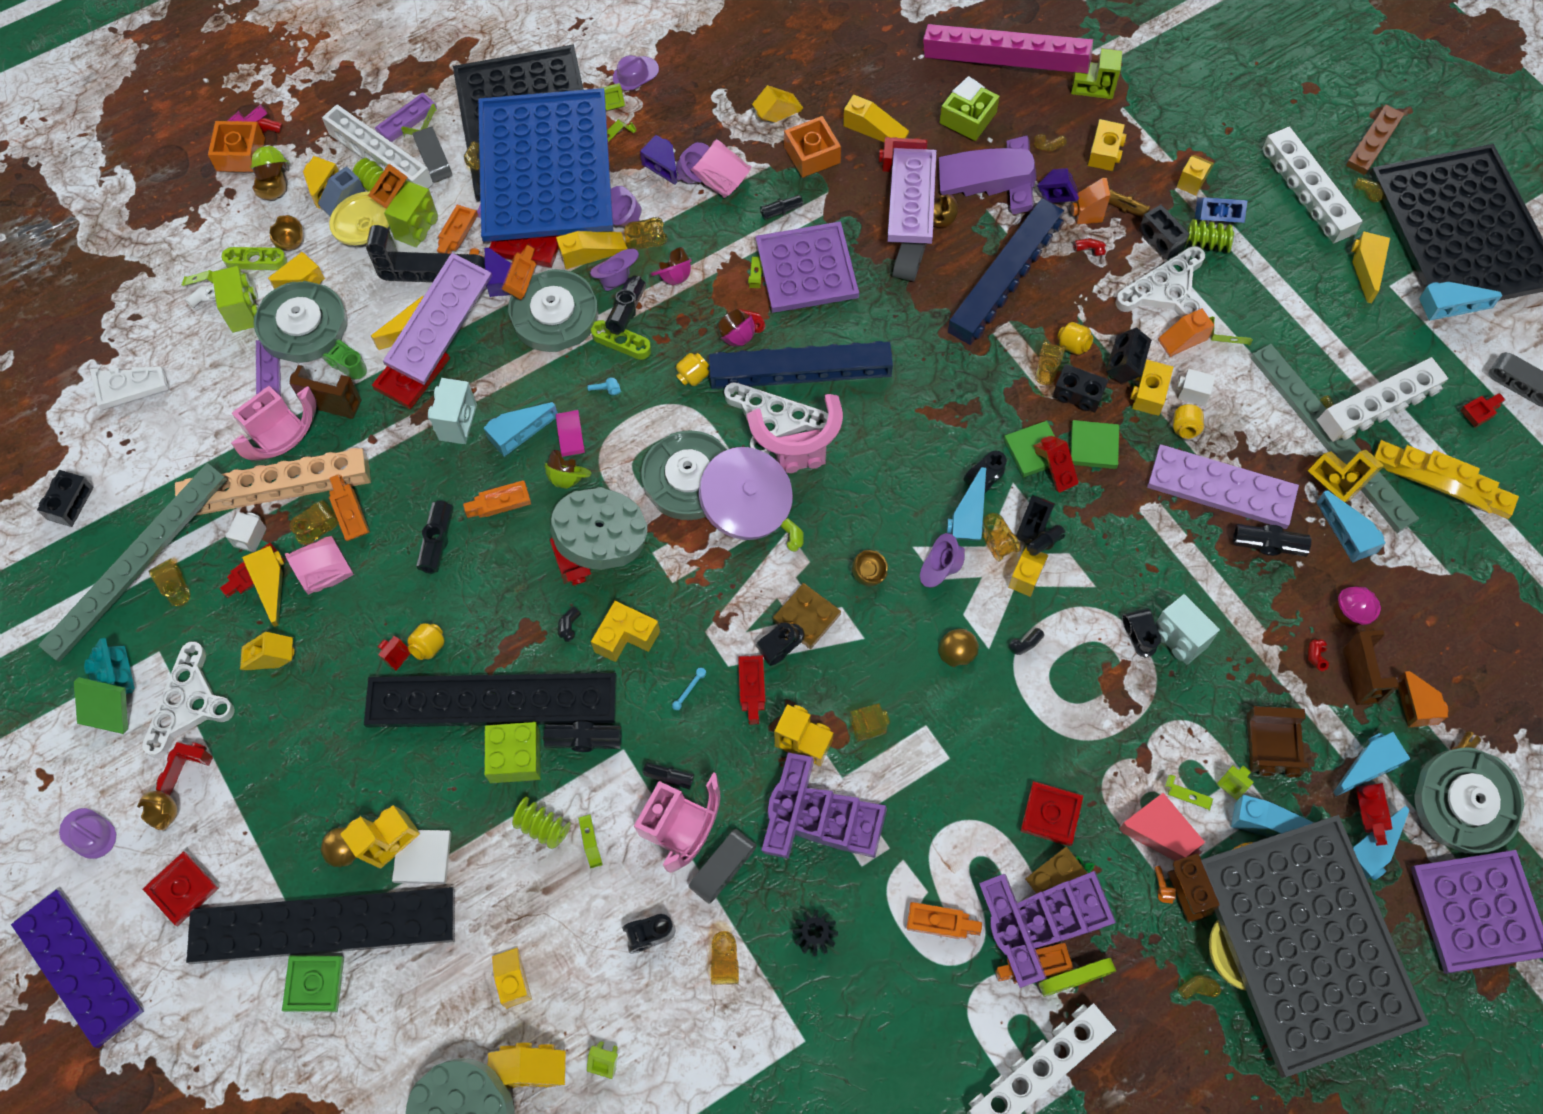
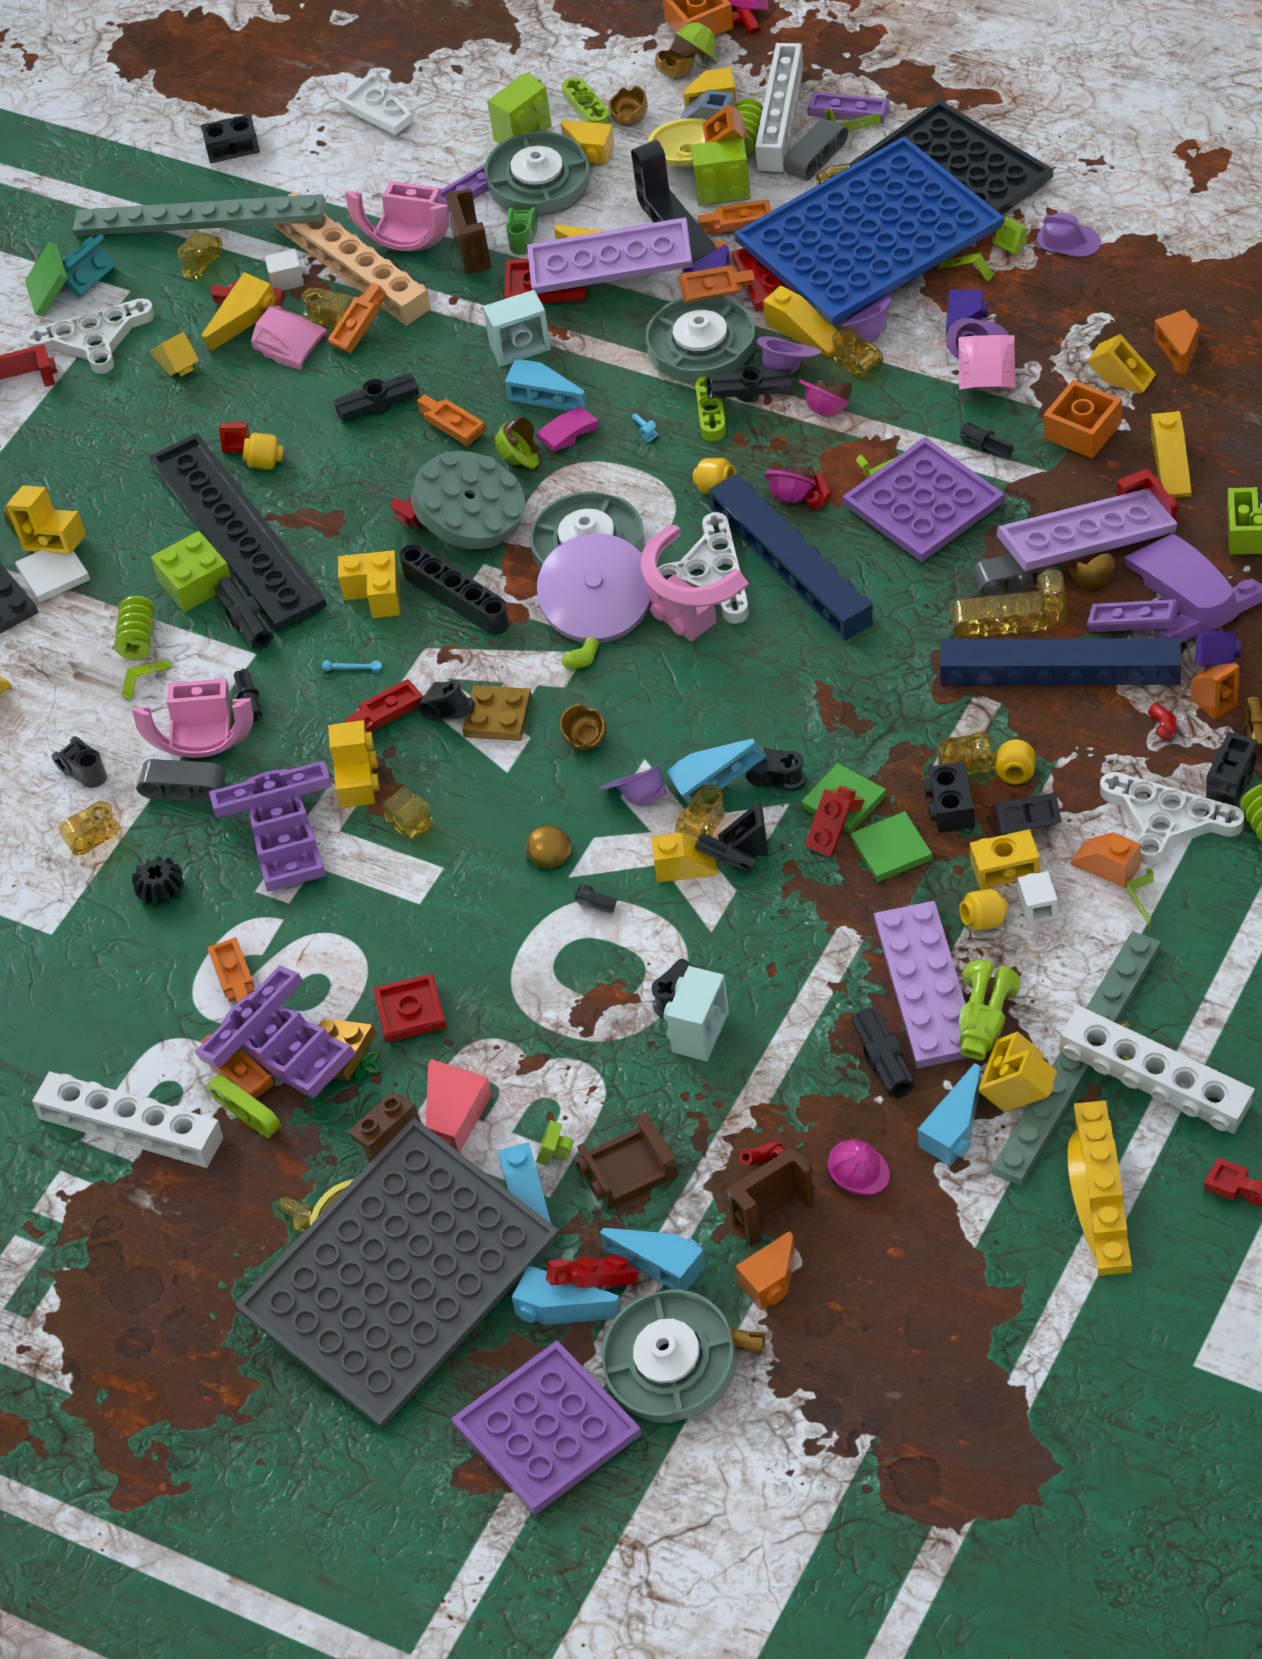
camera: 65 degrees right, 15 degrees down
black arm [558,606,581,642] -> none
lime piece [1165,775,1213,811] -> none
none -> black beam [399,544,510,635]
none -> clear yellow beam [950,570,1068,639]
none -> lime piece [959,960,1021,1060]
none -> medium lavender tile [1086,599,1179,633]
none -> orange slope [1155,309,1200,375]

